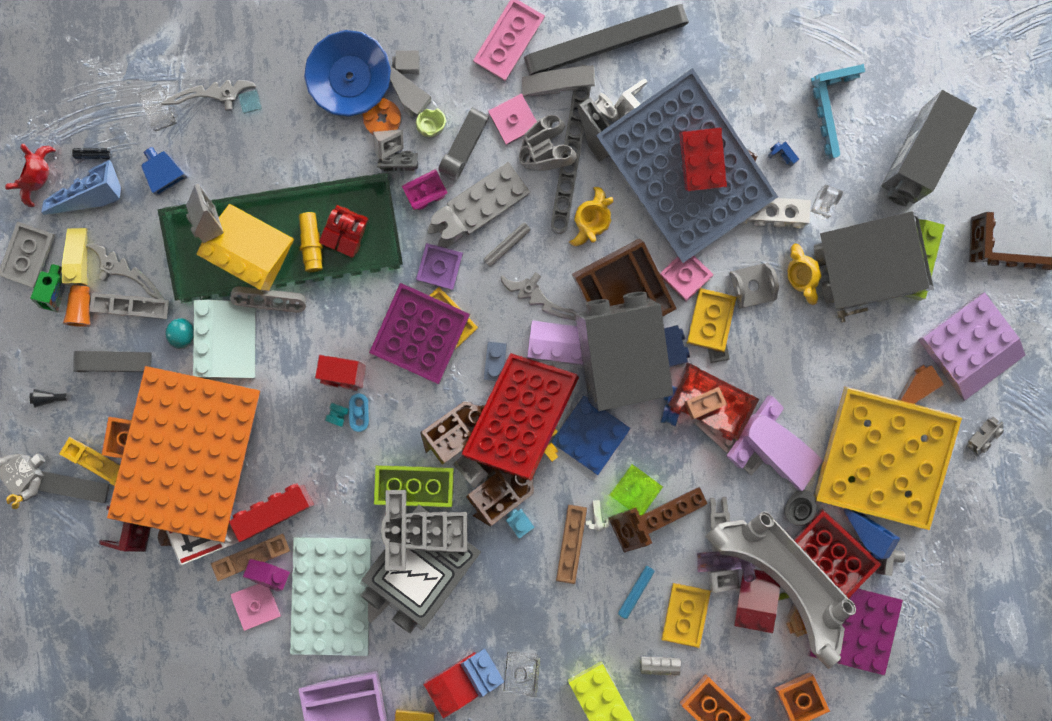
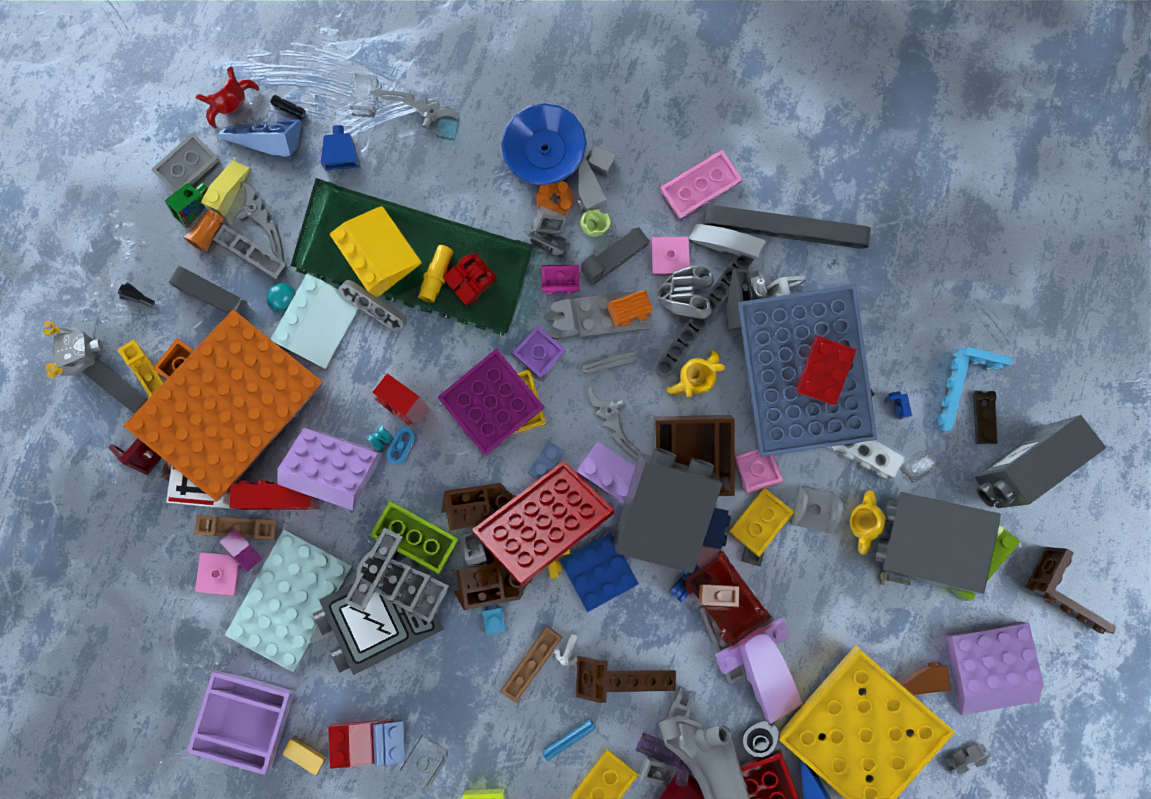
camera: 25 degrees right, 5 degrees down
light grey slope [186,184,224,243] -> none
clear neon green brick [608,464,663,515] -> none
none -> lavender slope [277,428,383,510]
none -> orange brick [607,290,653,328]
none -> dark brown plate [973,391,998,445]

